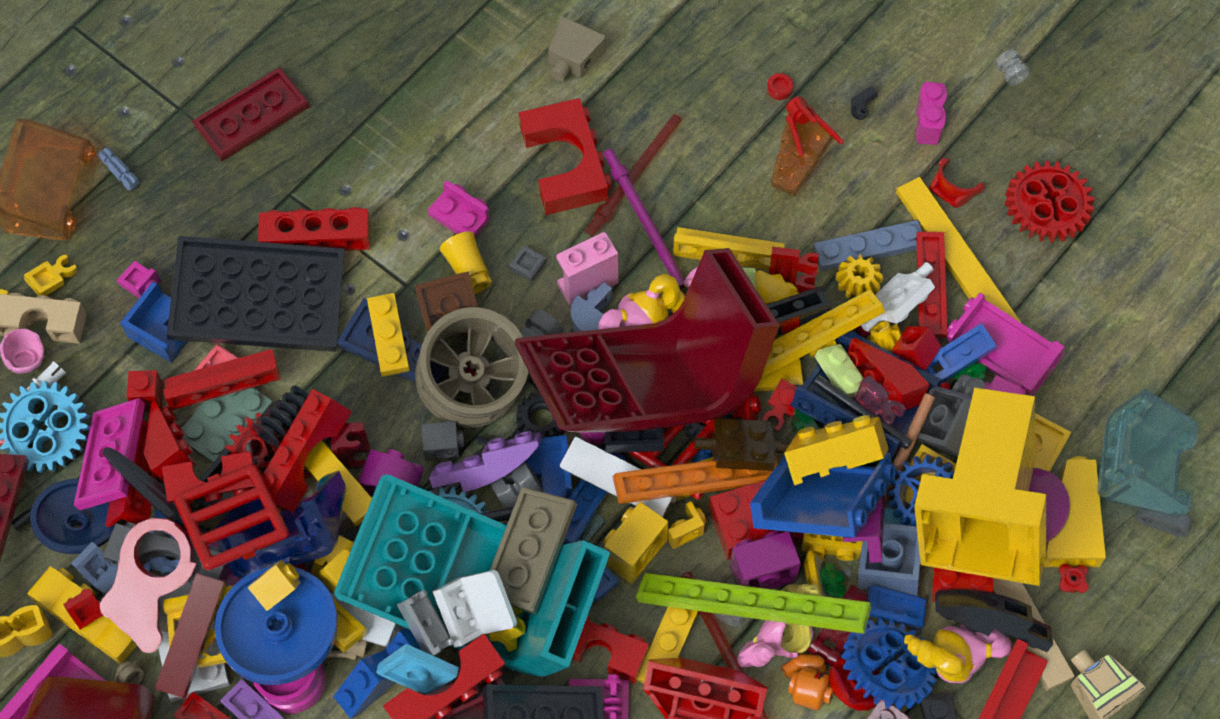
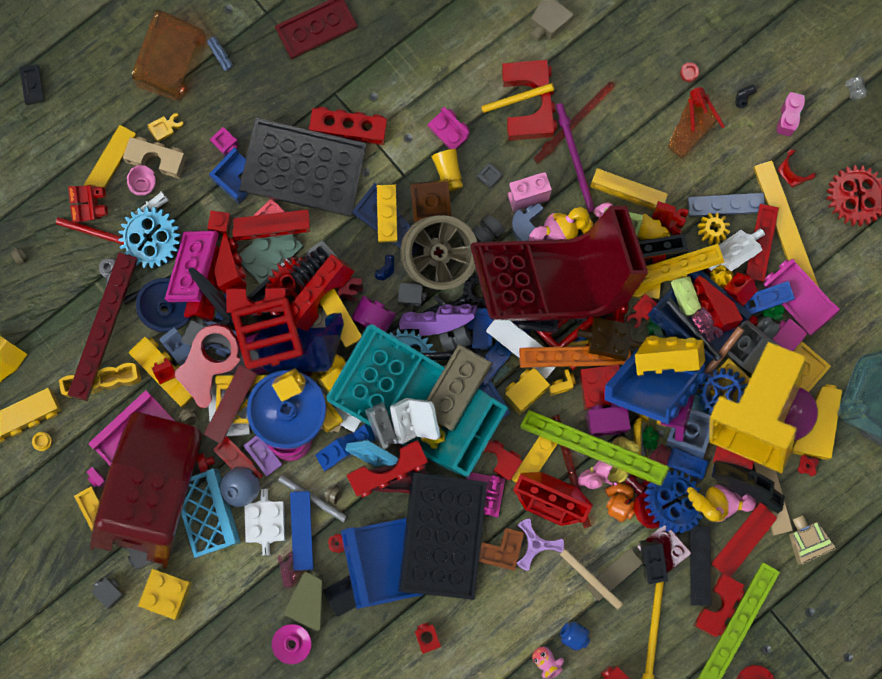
camera: 10 degrees right, 15 degrees up
none -> clear blue arm [375,255,394,281]
none -> yellow bar [481,83,555,113]

